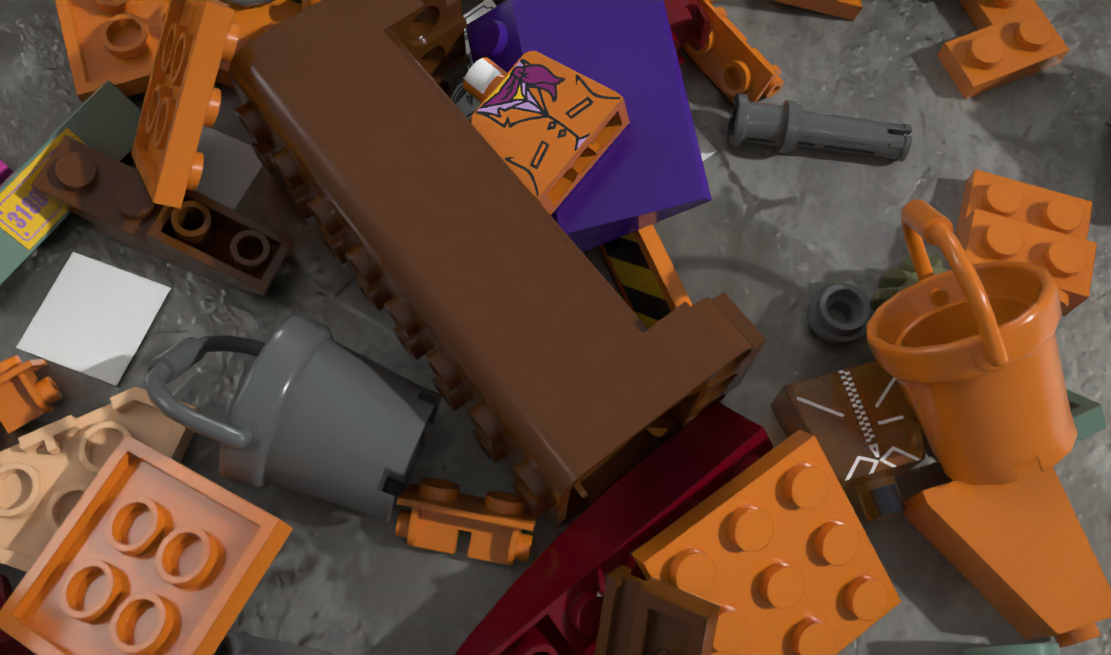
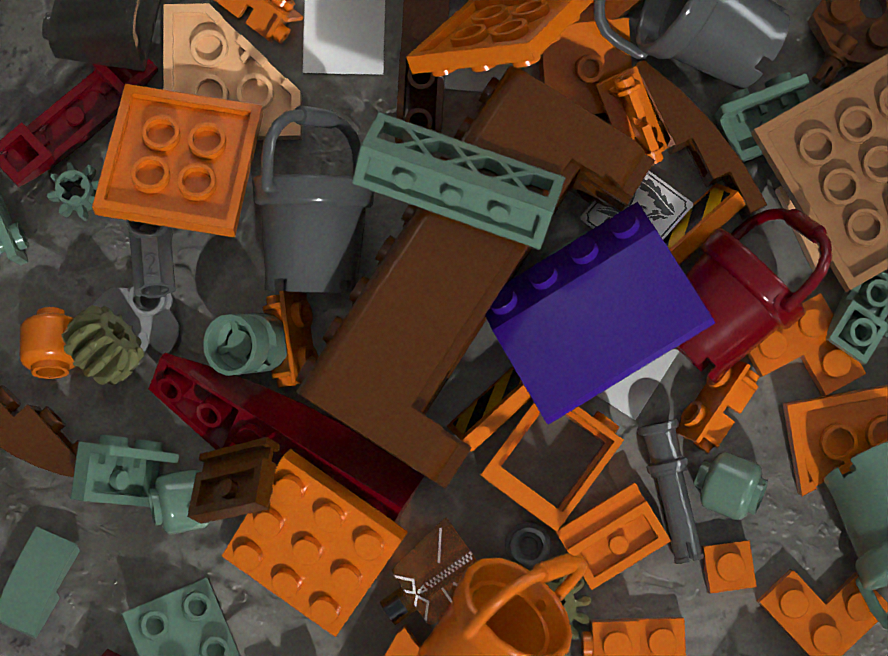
camera: 75 degrees right, 15 degrees up
orange torso [463,50,630,215] -> none
none -> sand green wheel [203,313,287,376]
none -> sand green fence [352,112,565,249]
none -> orange window [480,402,624,532]
none -> orange plate [555,483,671,590]
none -> sand green head [694,452,768,520]
none -> orange plate [701,540,757,593]

